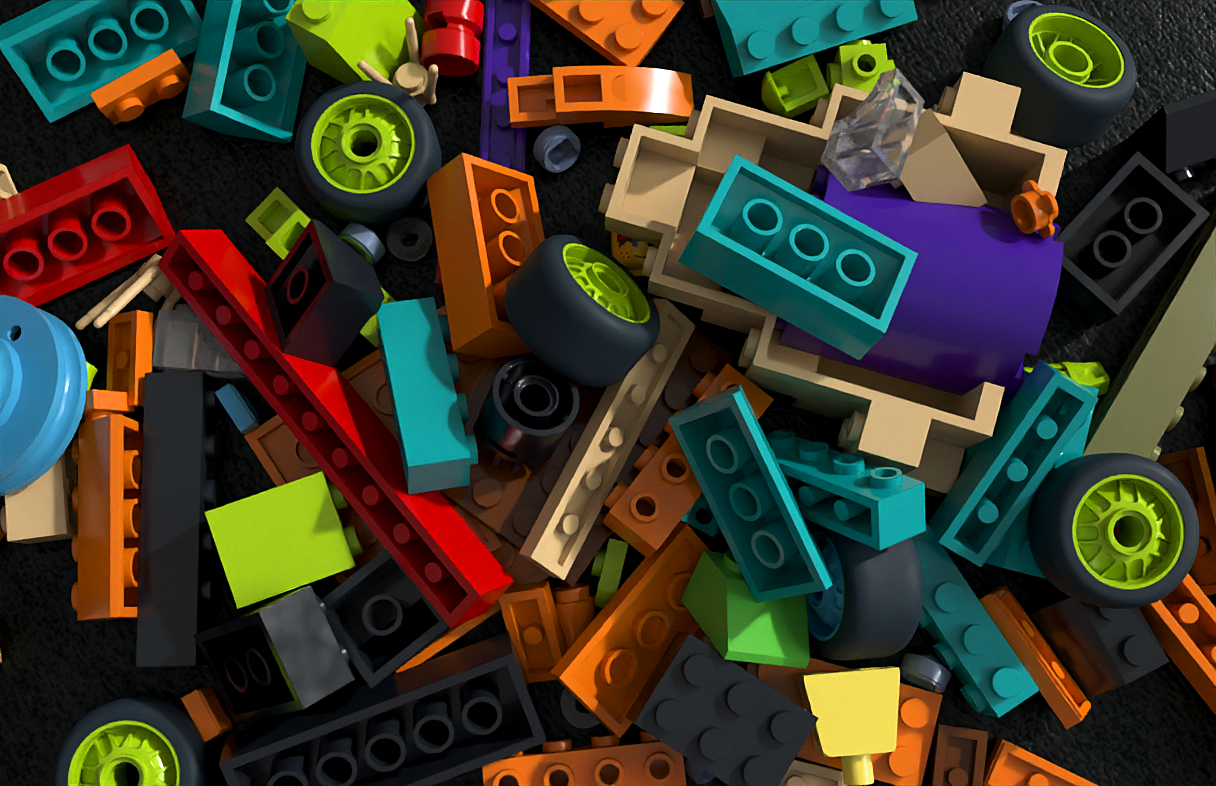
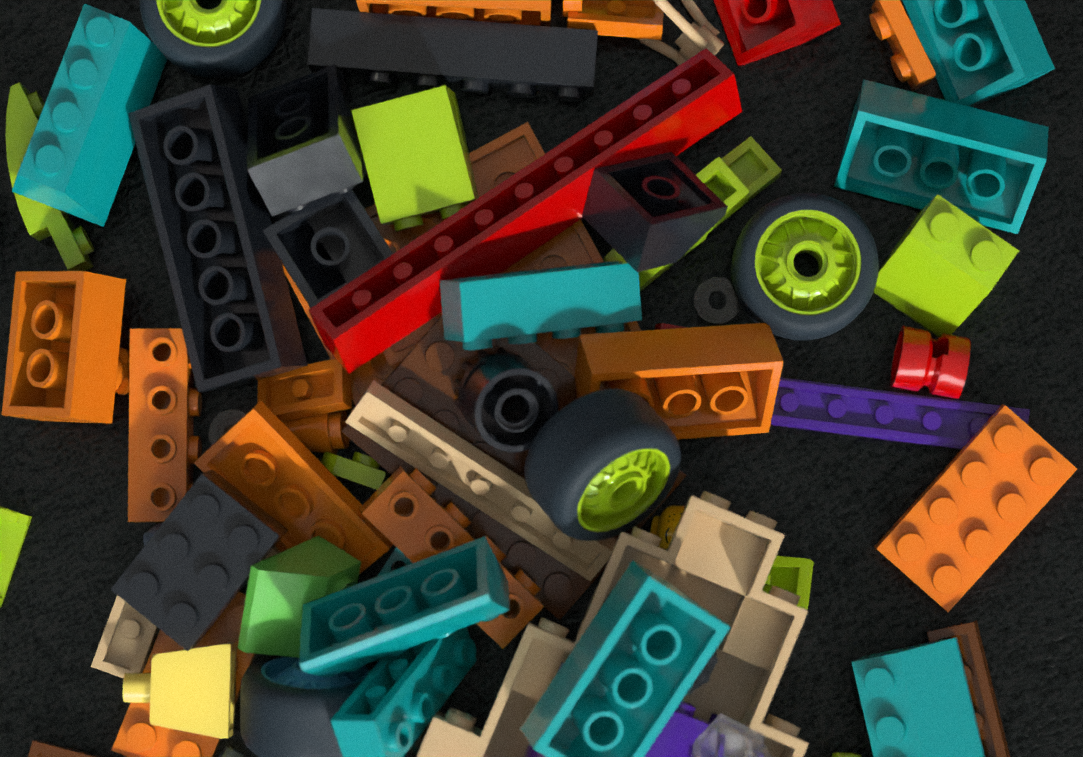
camera: 100 degrees right, 5 degrees up
clear arch [152,304,249,380] -> none
orange tile [181,687,233,743] -> none
dark azure tile [215,383,265,435] -> none
sand blue tile [338,222,385,267] -> none
tan plant [357,17,438,107] -> none
orange slope [507,66,694,129] -> none
sand blue tile [533,125,581,173] -> none
lime plate [761,53,831,119] -> none

